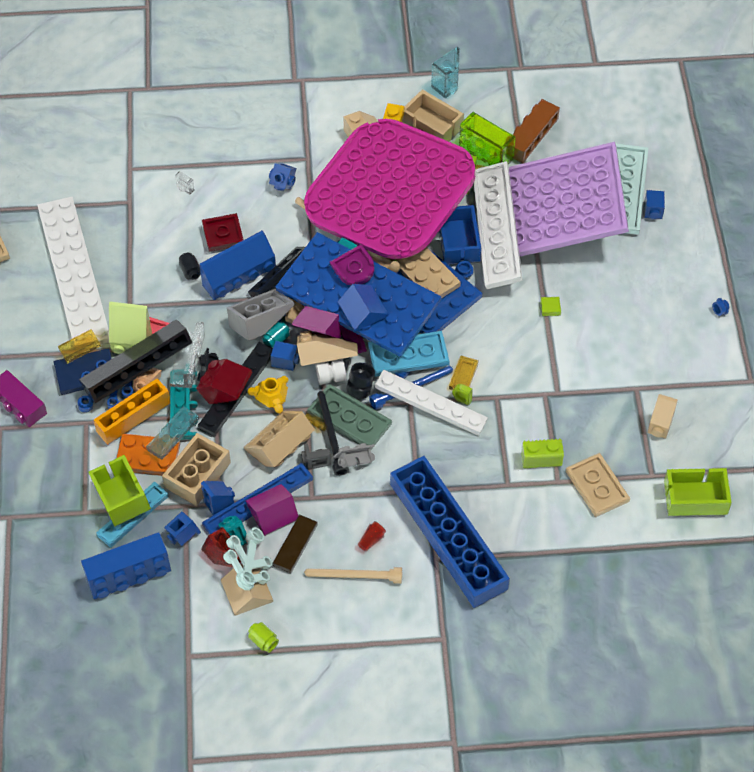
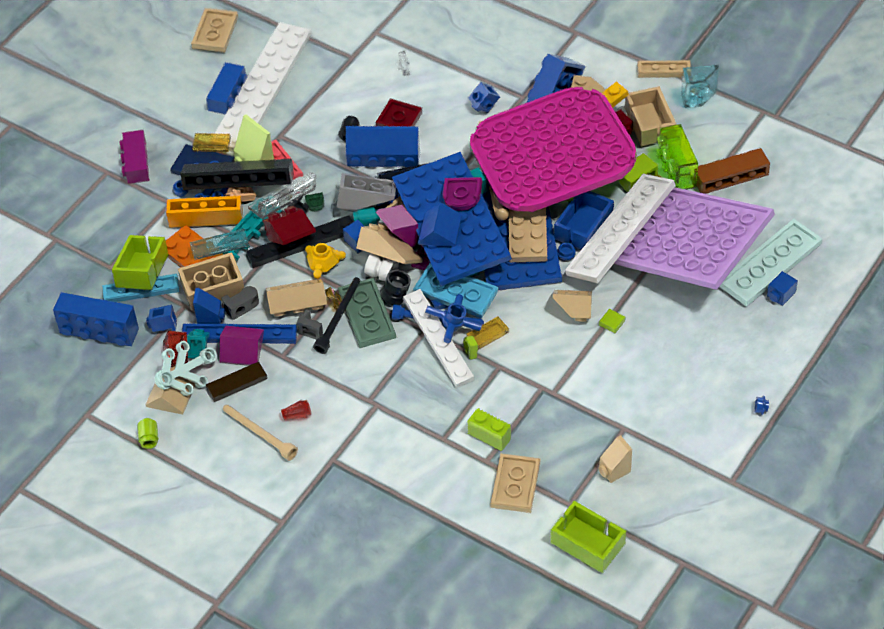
camera: 40 degrees right, 5 degrees down
light grey hinge [333,443,375,468] -> none
blue brick [390,455,510,608] -> none
none -> blue brick [206,62,248,115]
none -> dark grey leg [221,286,259,320]
none -> clear green tile [305,192,325,212]
none -> blue bar [425,294,482,343]
none -> blue brick [527,54,586,103]
none -> tan slope [553,290,592,322]
none -> tan tile [638,60,691,78]

